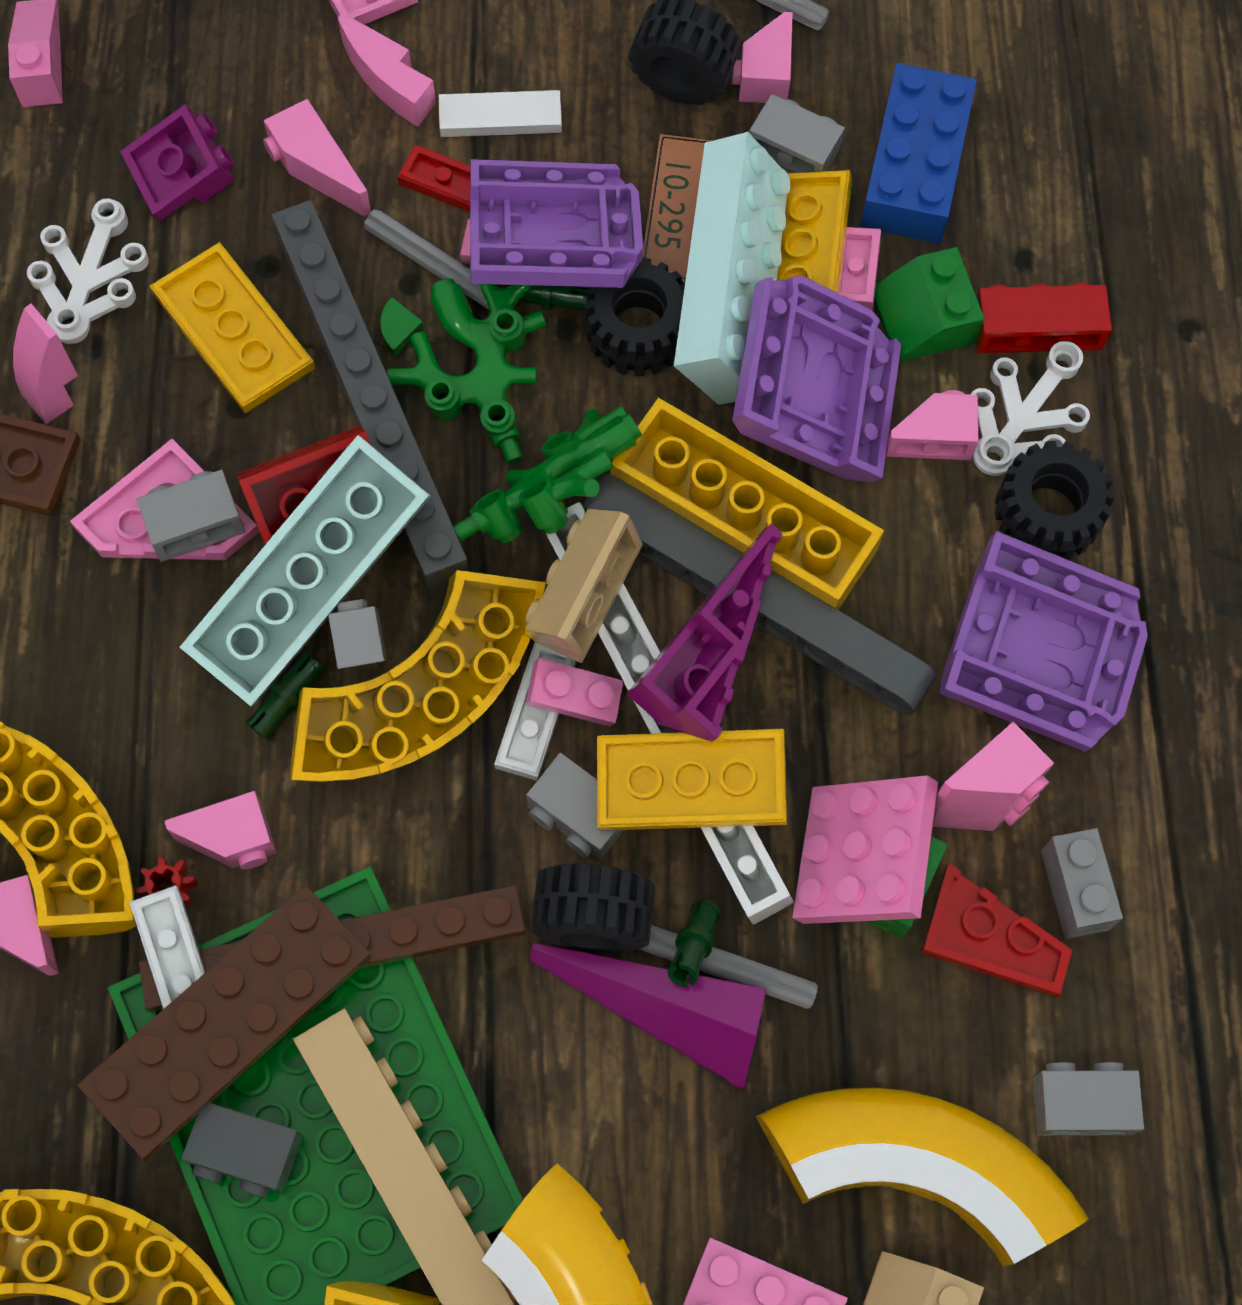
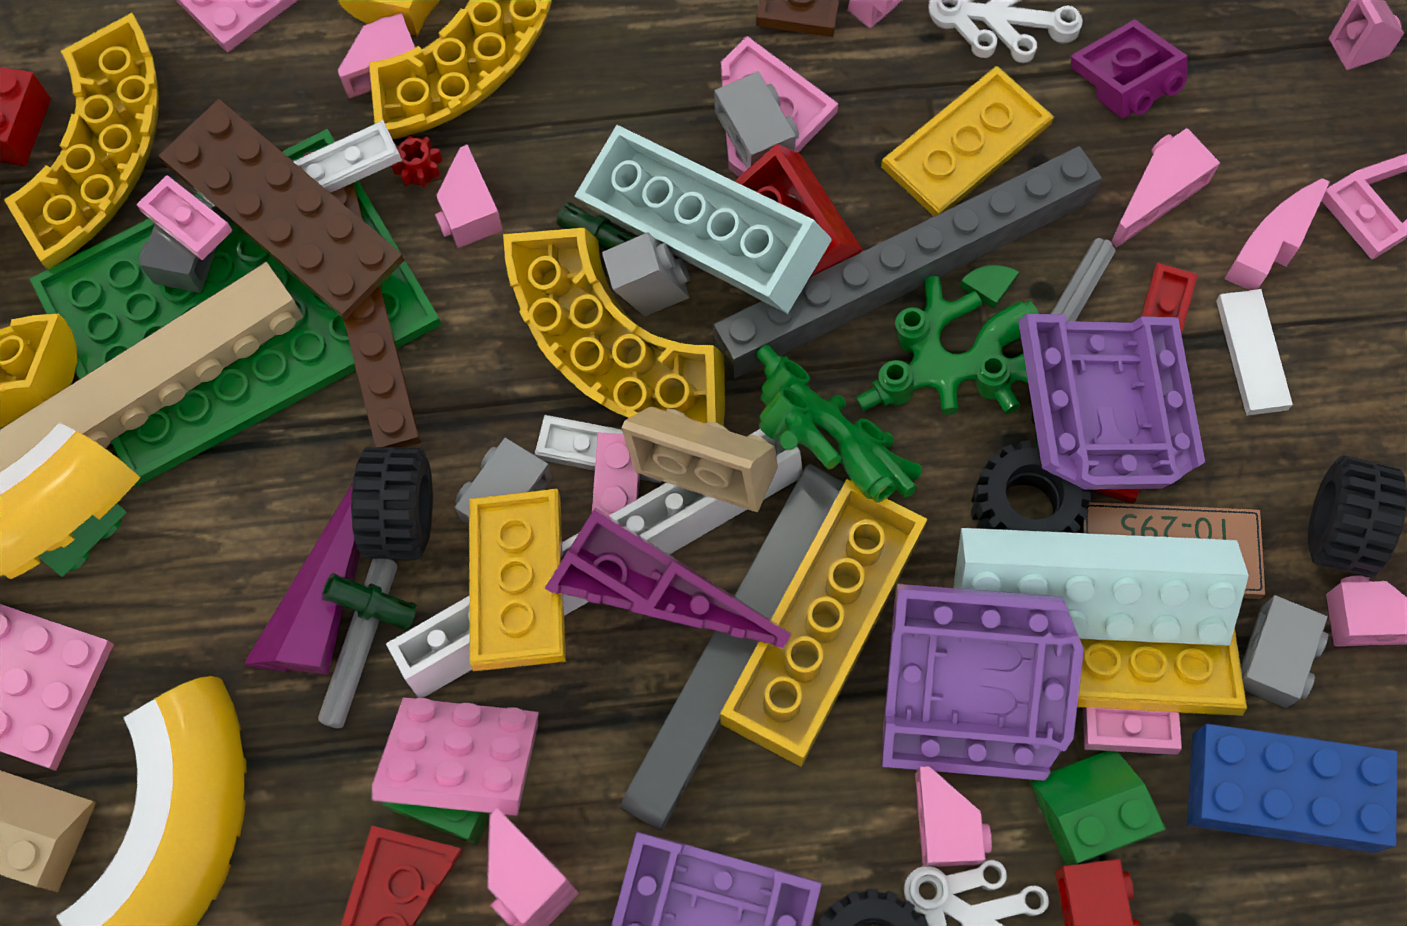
camera: 90 degrees right, 0 degrees up
none -> bright pink plate [137,175,232,260]

